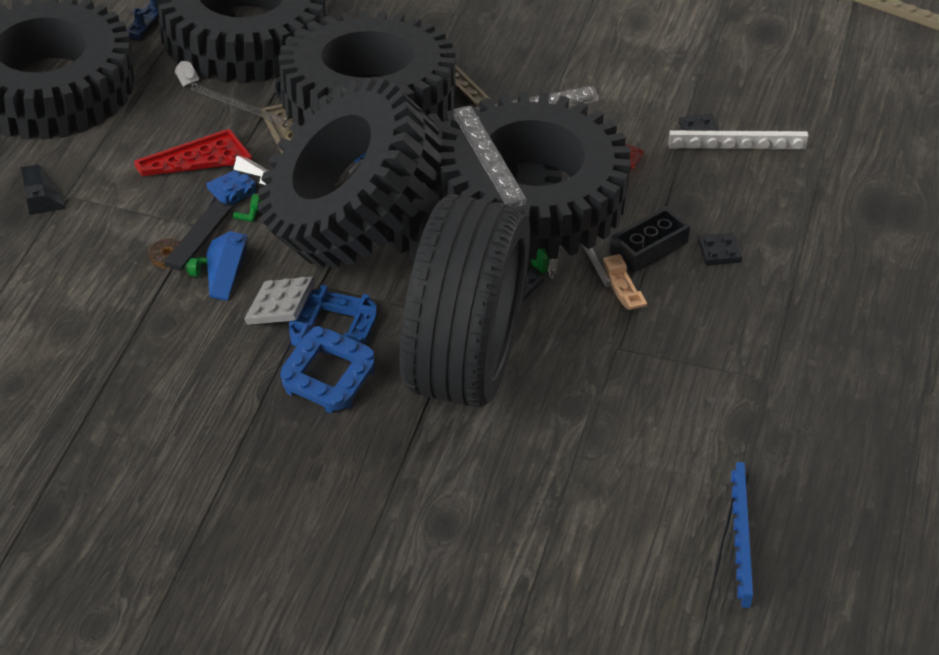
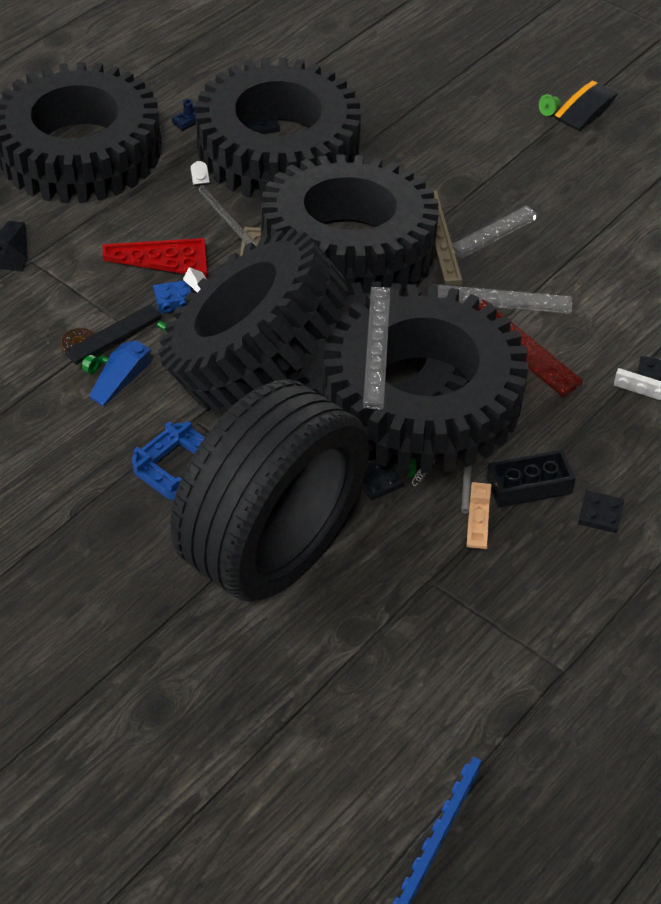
camera: 25 degrees right, 5 degrees up
light grey plate [244,276,315,325] -> none
blue plate [280,326,375,413] -> none
none -> clear plate [452,205,538,259]

